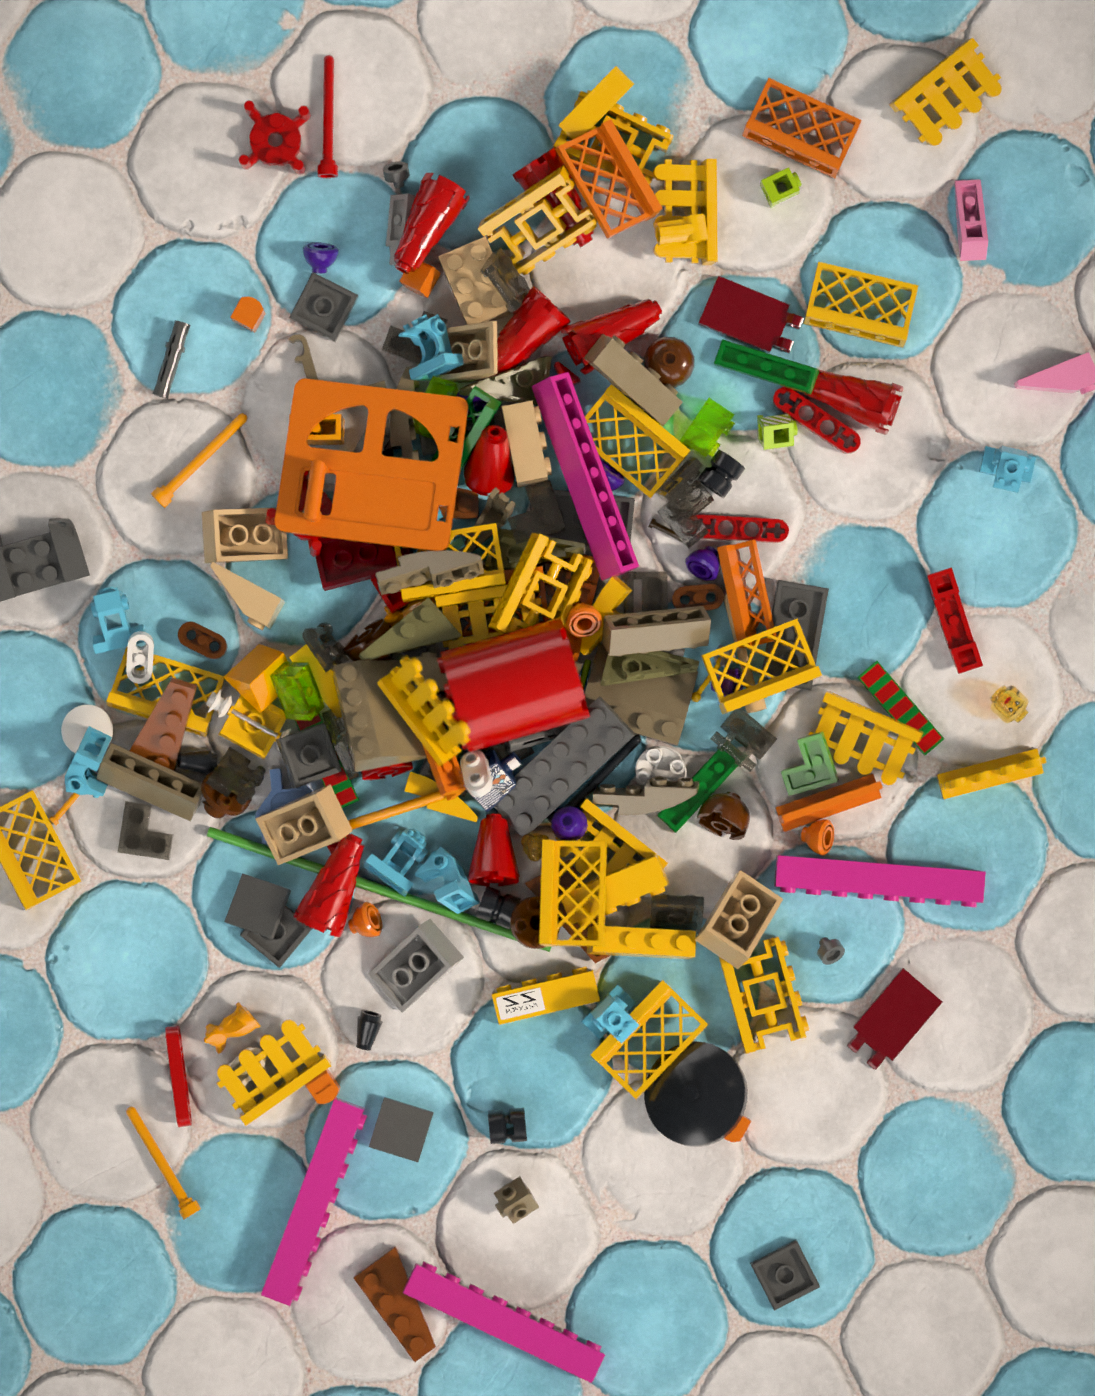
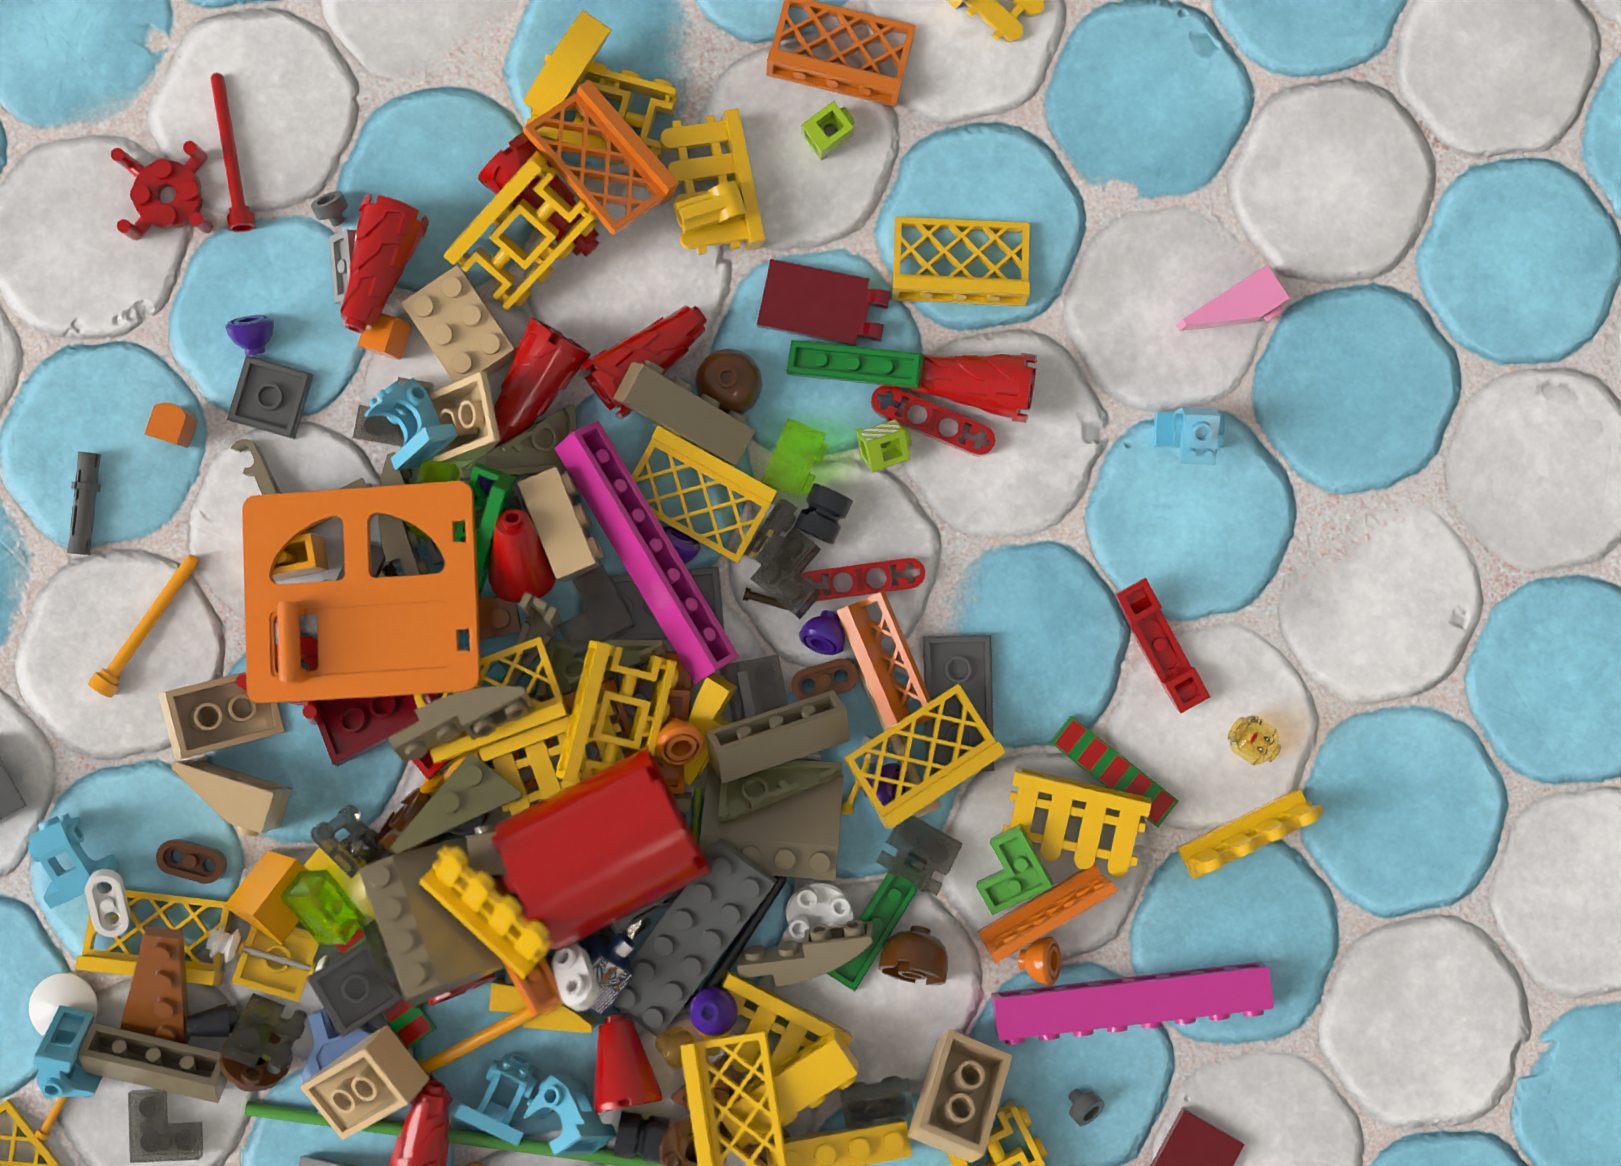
camera: 20 degrees left, 0 degrees up
clear smoke plate [480,248,530,313] -> none
red slope [554,361,581,386] -> none
bright pink slope [955,180,988,261] -> none

